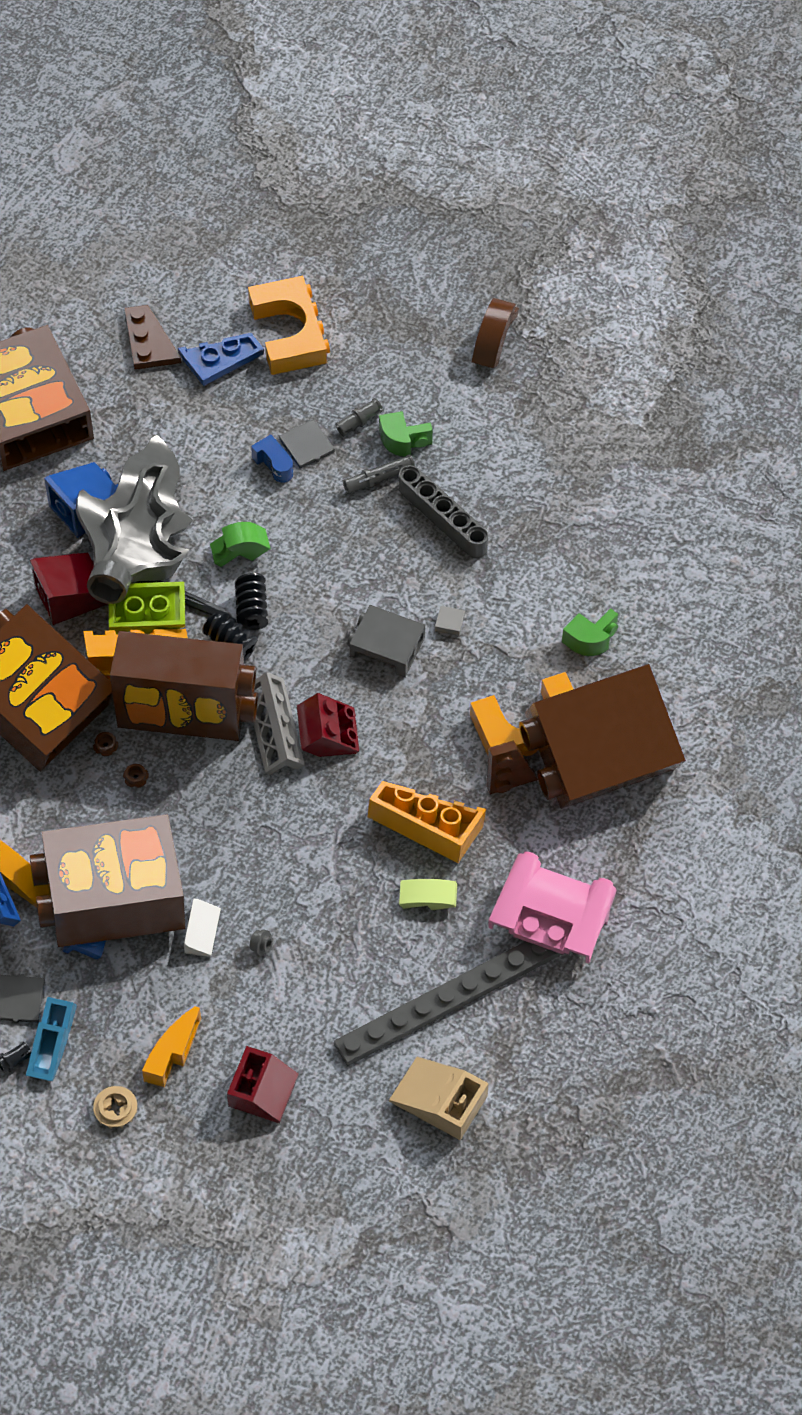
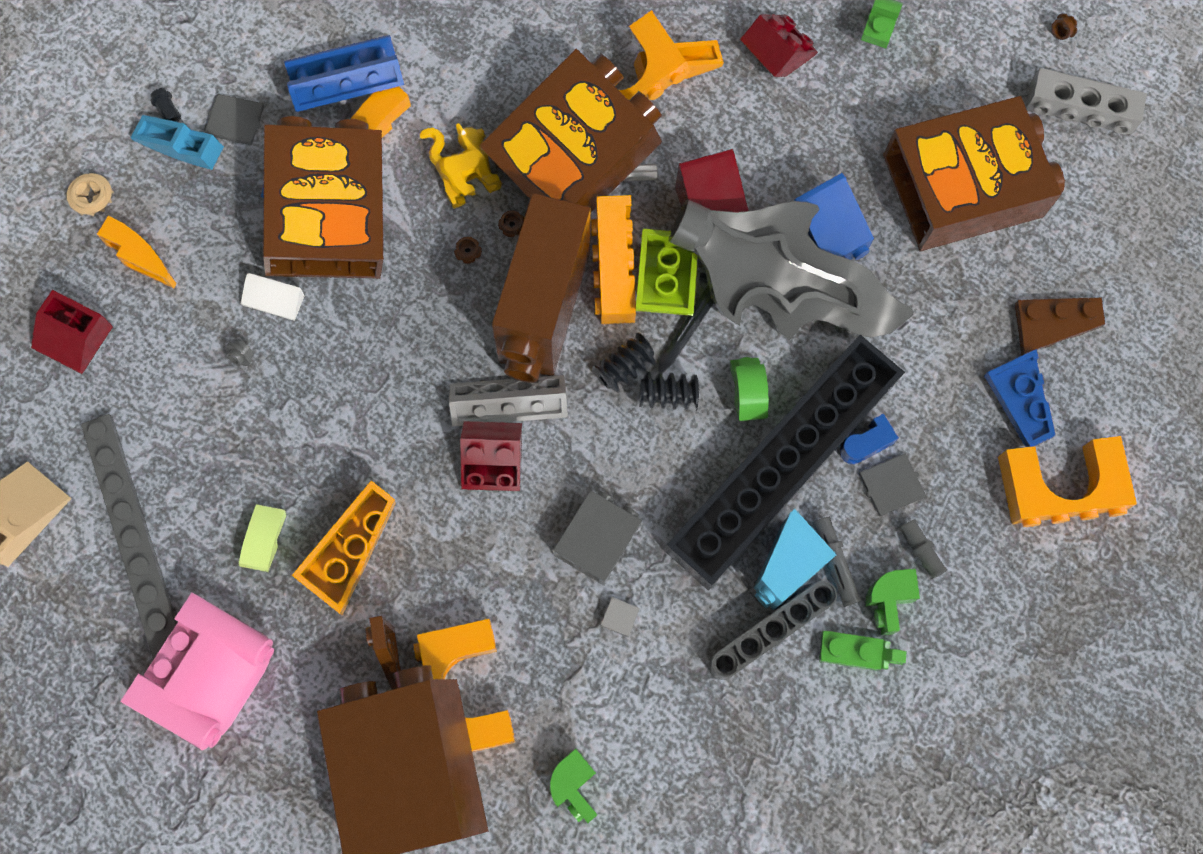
camera: 95 degrees right, 15 degrees up
reddish brown arch [471,298,519,368] -> none
none -> yellow animal [419,123,502,209]
none -> black brick [664,334,905,591]
none -> medium azure slope [754,509,836,611]
none -> bright green hinge [819,631,907,671]

